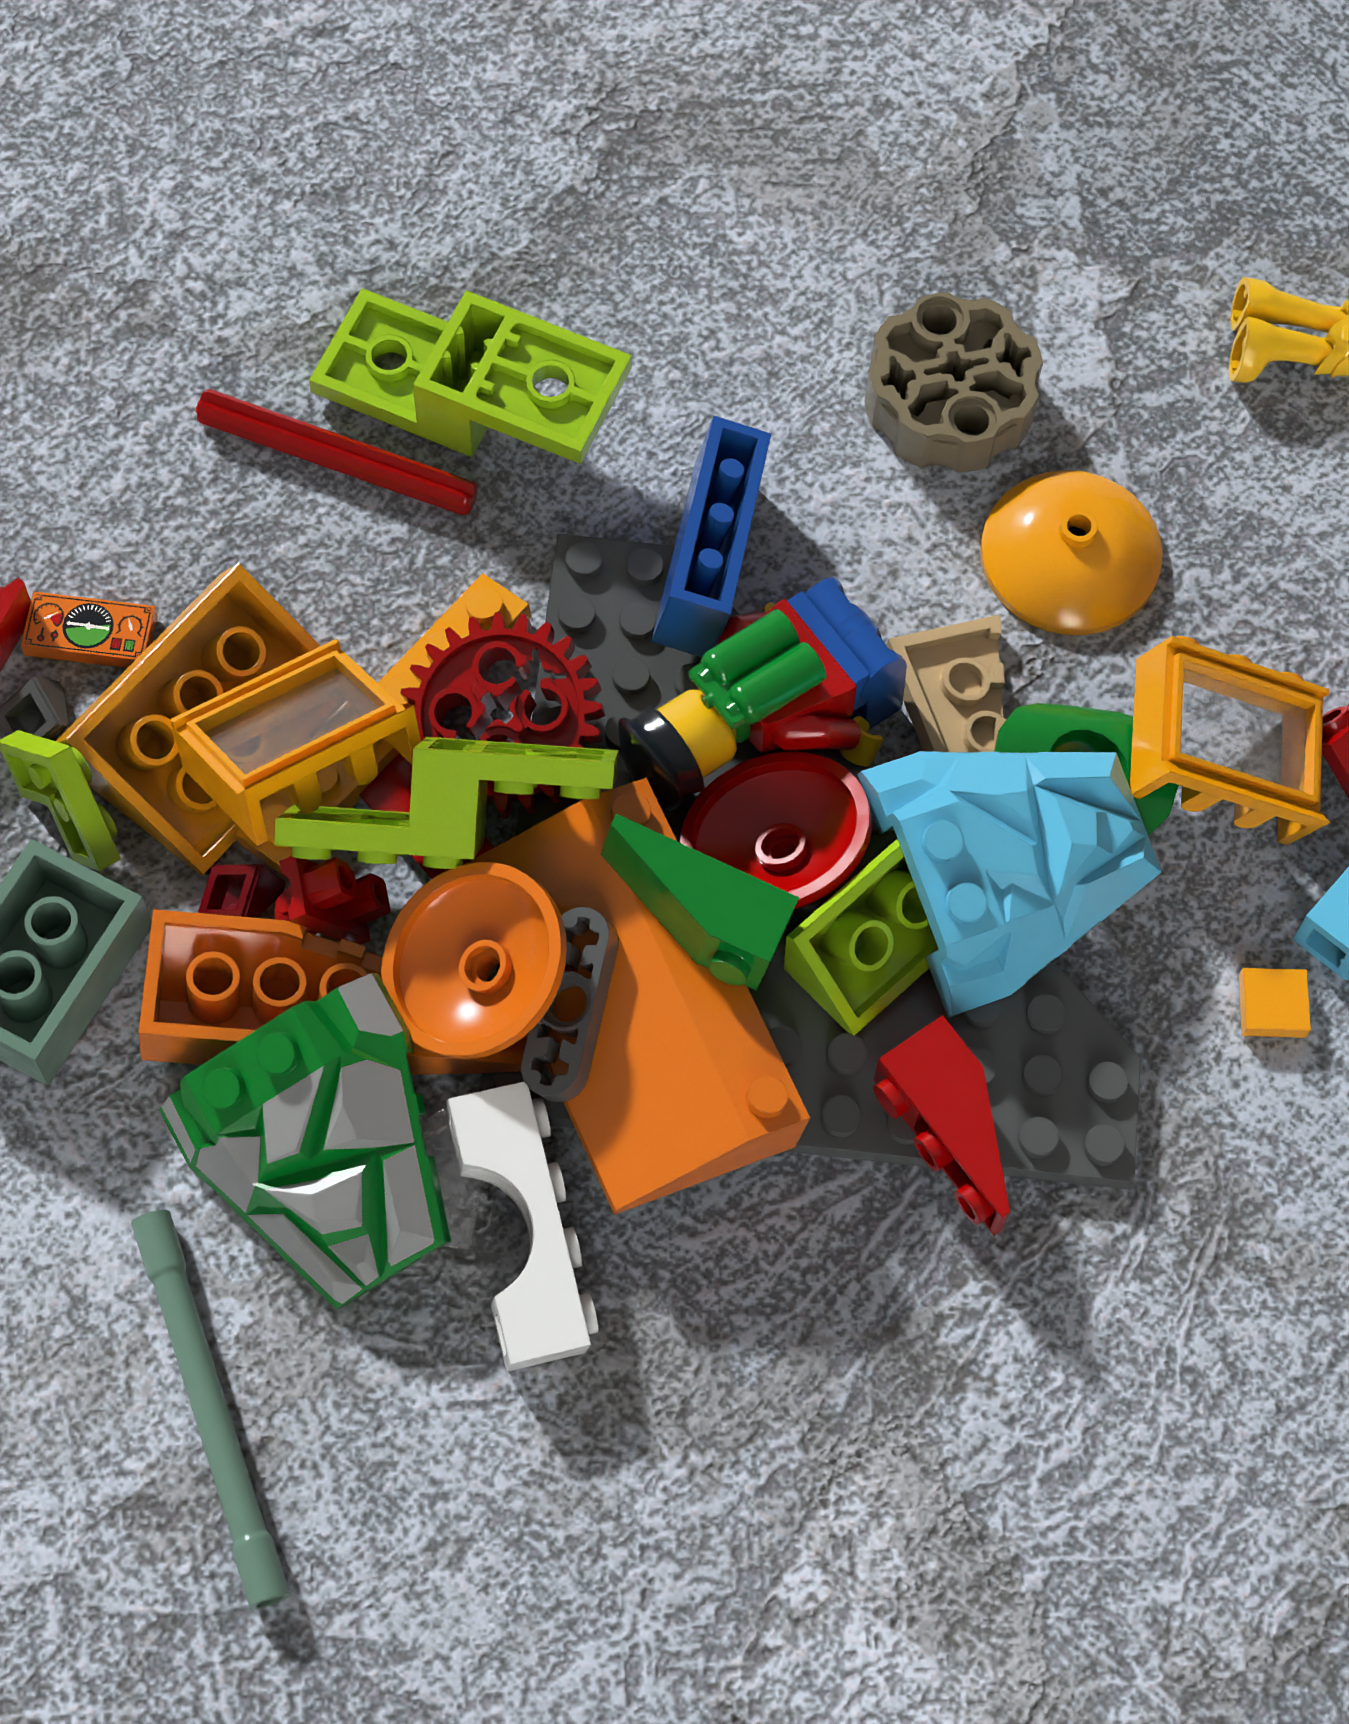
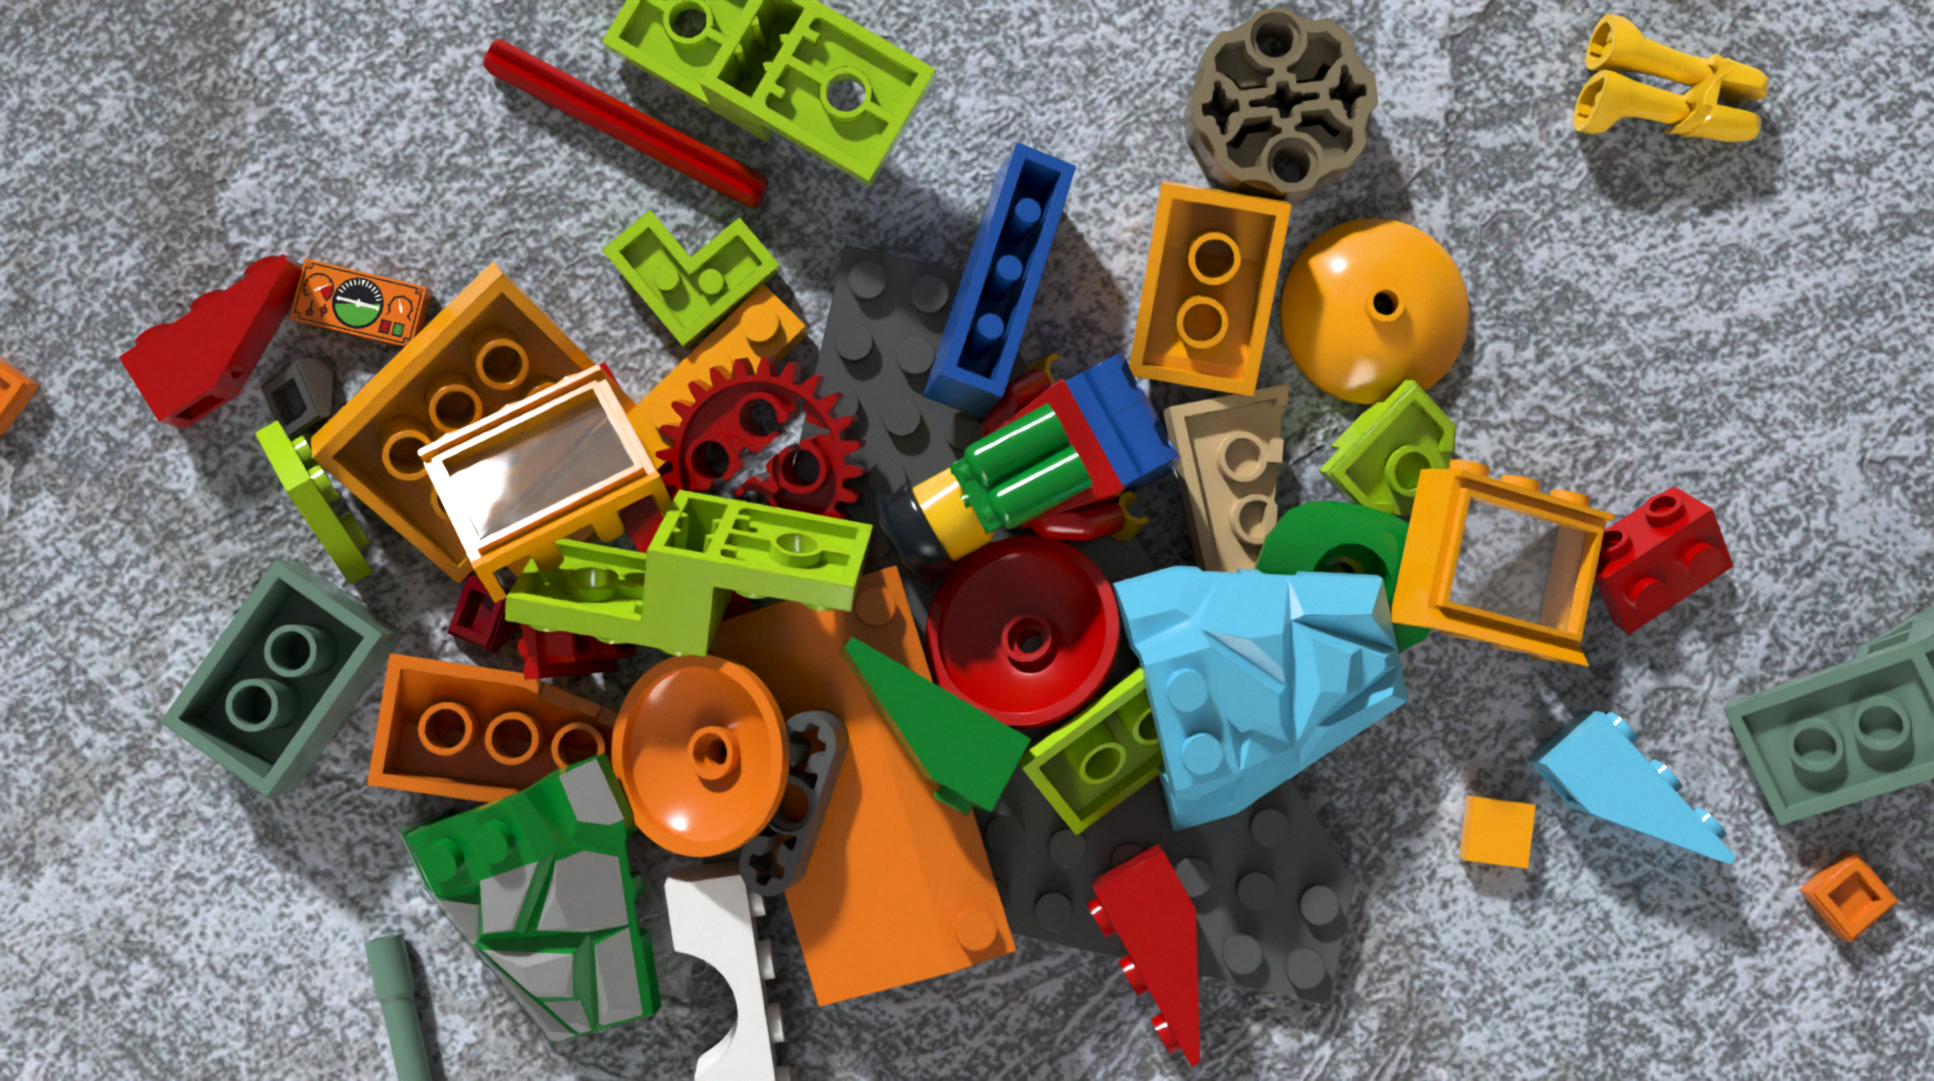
camera: 10 degrees right, 20 degrees up
none -> lime plate [602,210,782,350]
none -> light orange slope [1129,180,1292,397]
none -> lime plate [1318,380,1456,515]

